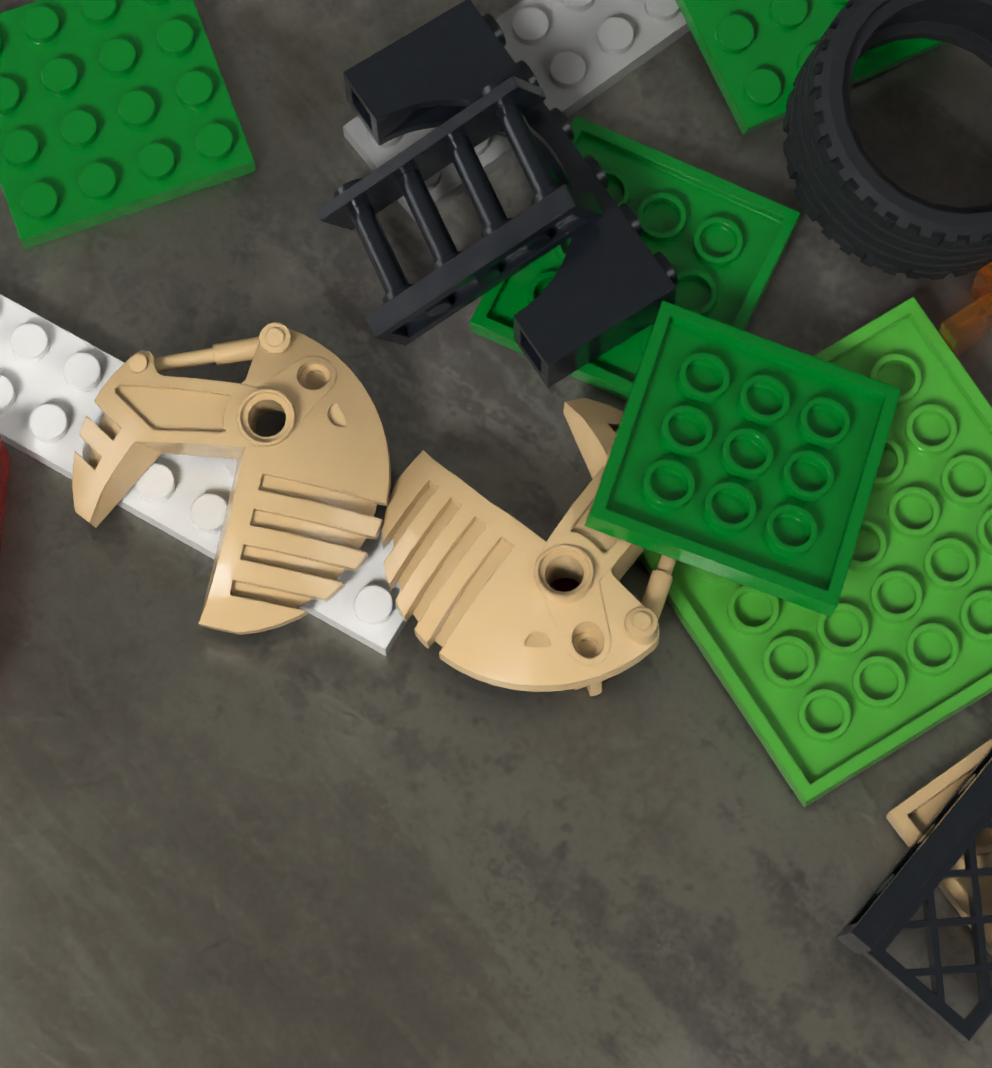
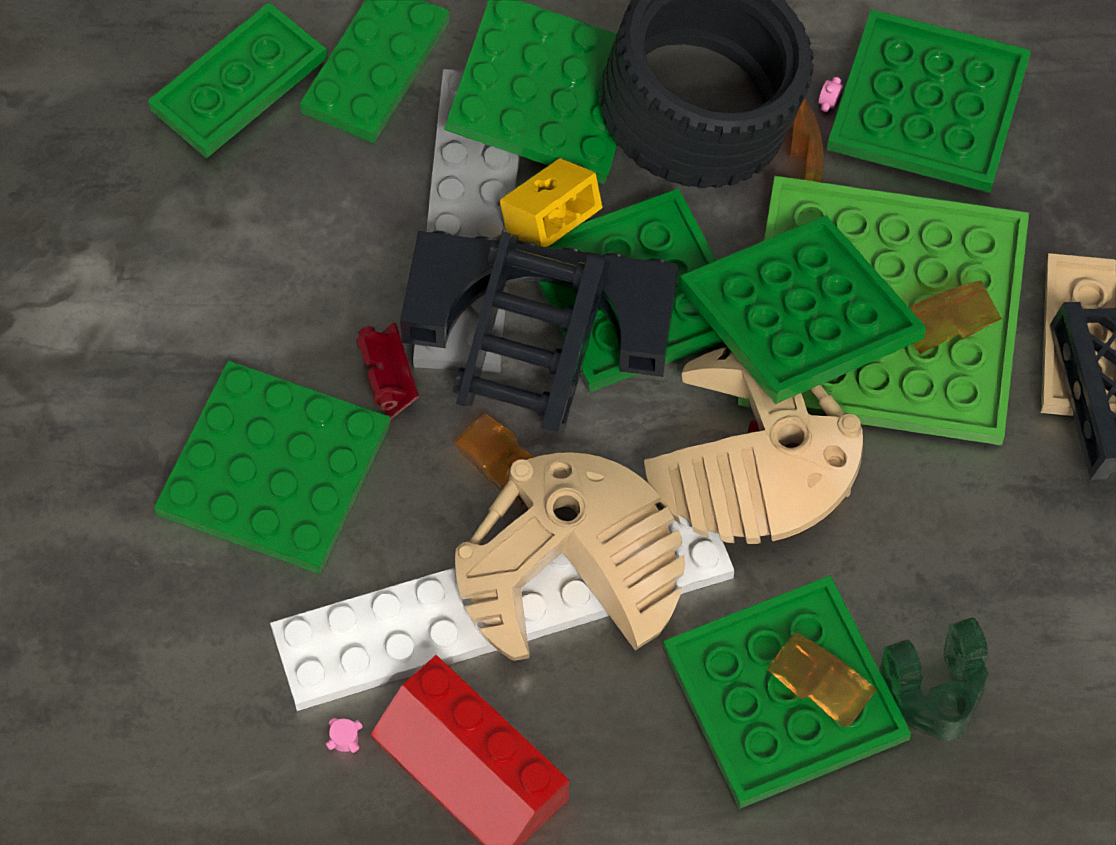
camera: 50 degrees left, 10 degrees down
none -> dark red hinge [356,323,419,420]
none -> clear orange slope [454,413,535,506]
none -> yellow brick [500,158,603,247]
none -> green plate [662,575,912,809]
none -> clear orange slope [767,632,877,727]
none -> clear green piece [880,617,989,741]
none -> clear orange slope [909,280,1002,354]

